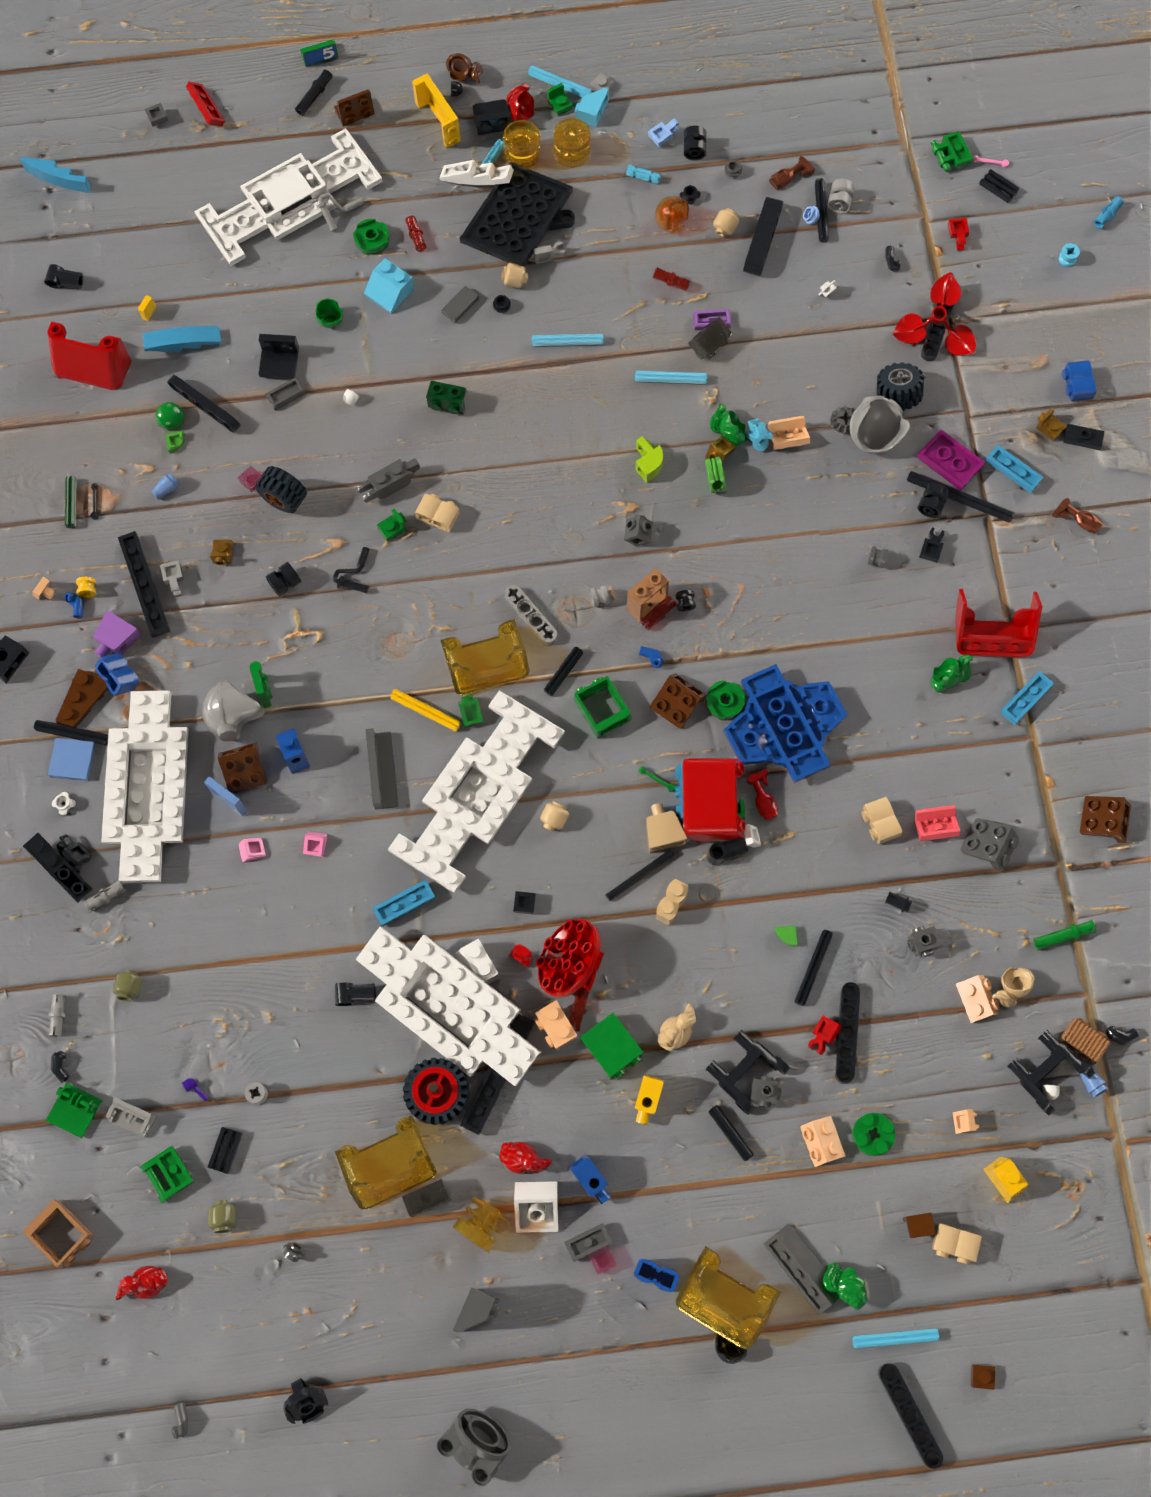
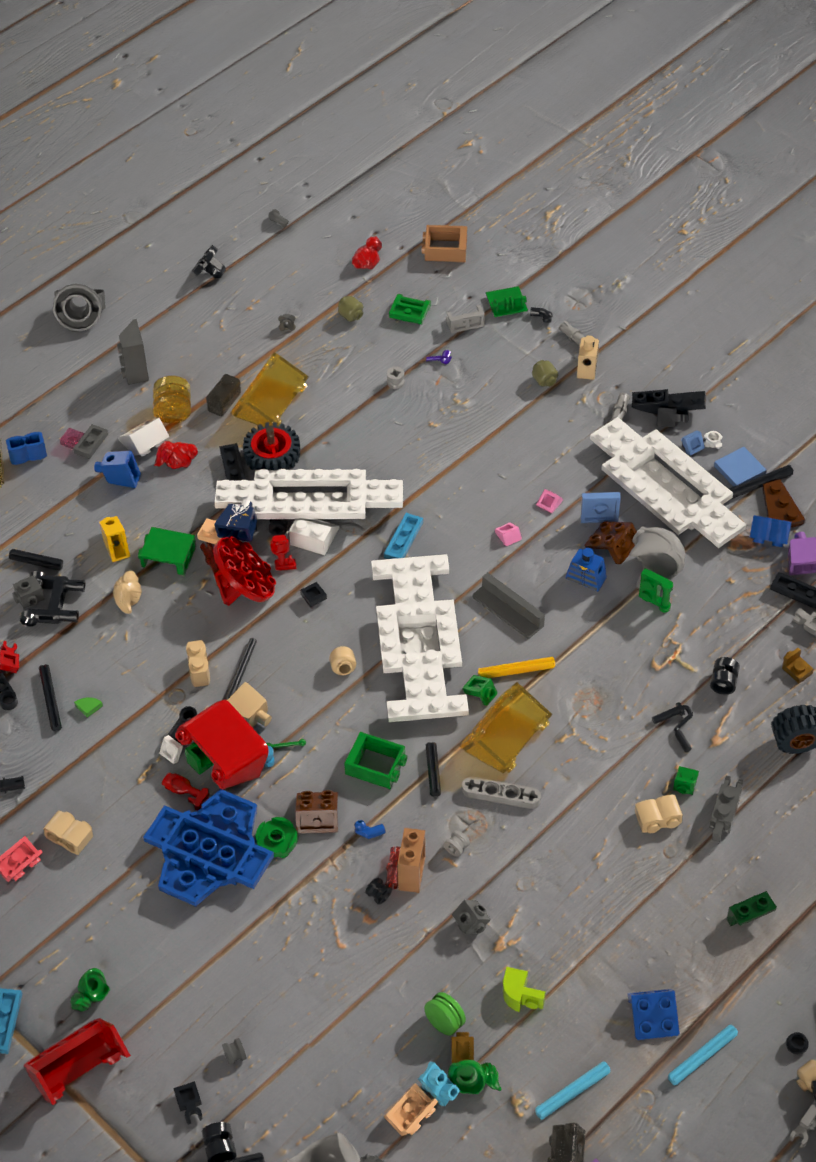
camera: 140 degrees right, 20 degrees down
black tile [207,1127,243,1174] -> none
black piece [335,983,376,1006] -> none
none -> dark blue torso [214,499,257,542]
none -> tan torso [577,336,599,380]
none -> blue bracket [627,989,680,1040]
none -> medium blue tile [681,431,705,455]

